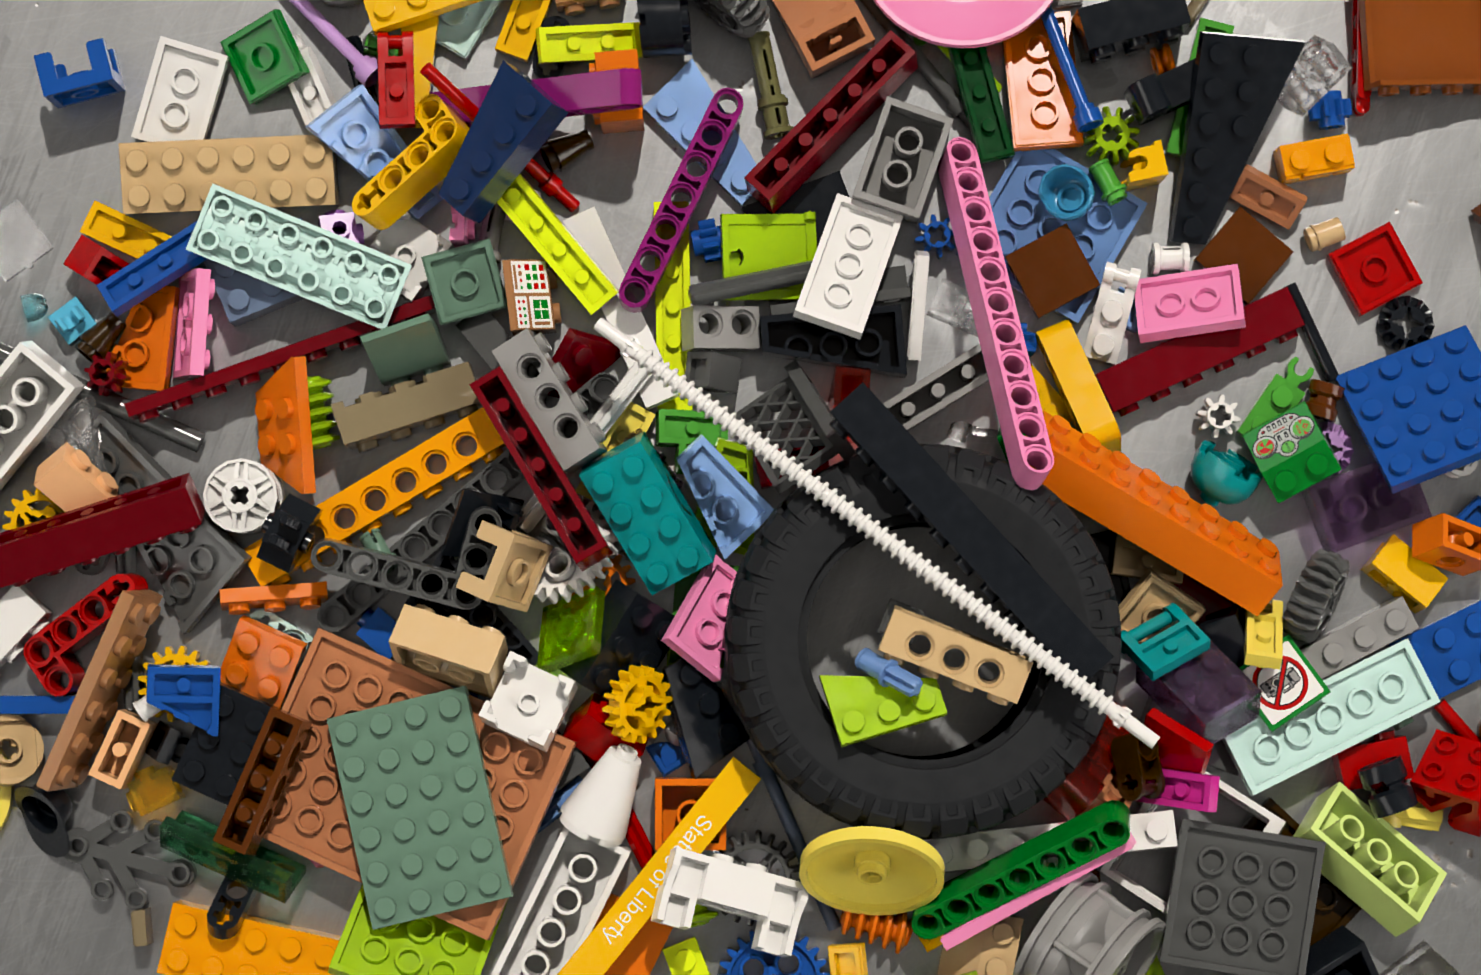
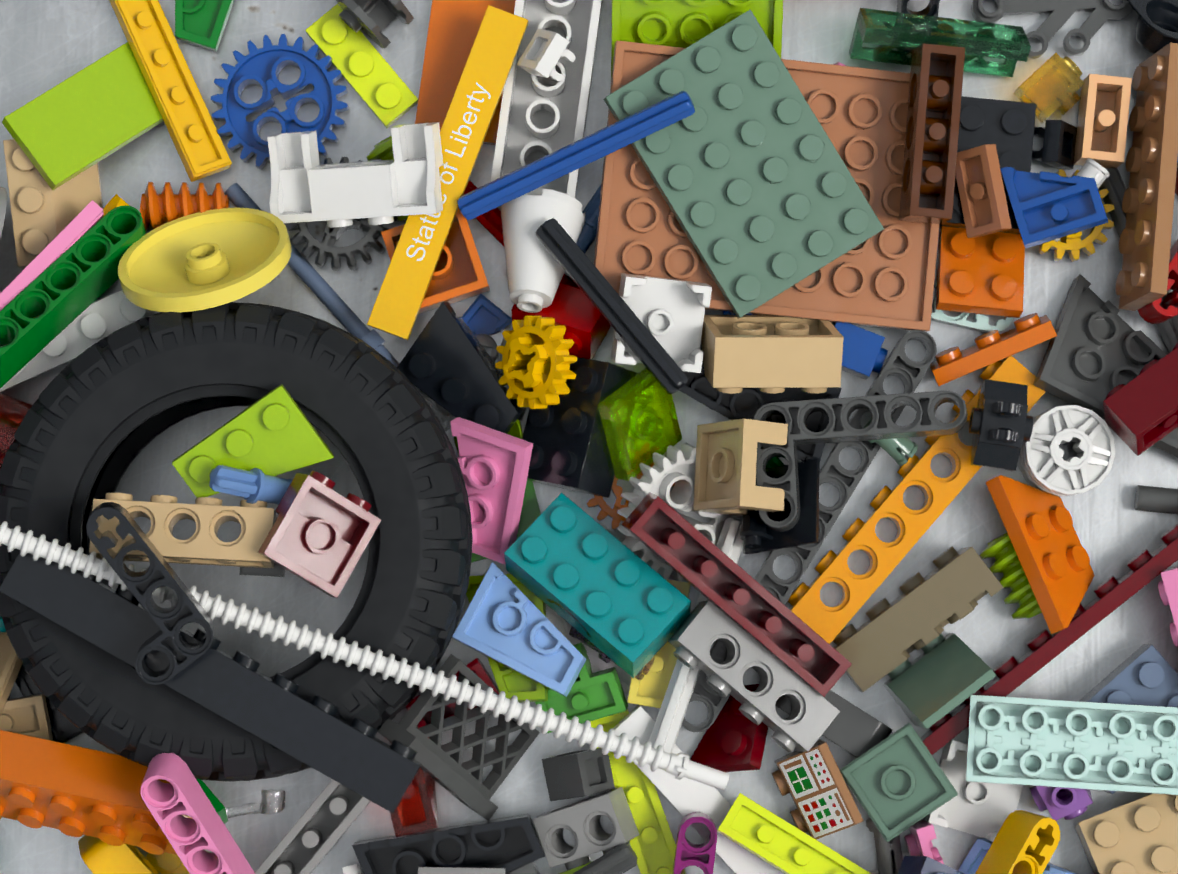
camera: 165 degrees right, 0 degrees up
none -> black beam [86,502,214,685]
none -> plate [258,470,381,598]
none -> blue axle [457,91,695,220]
none -> white tile [517,28,576,81]
none -> black axle [535,218,688,395]
none -> nougat plate [955,144,1012,238]

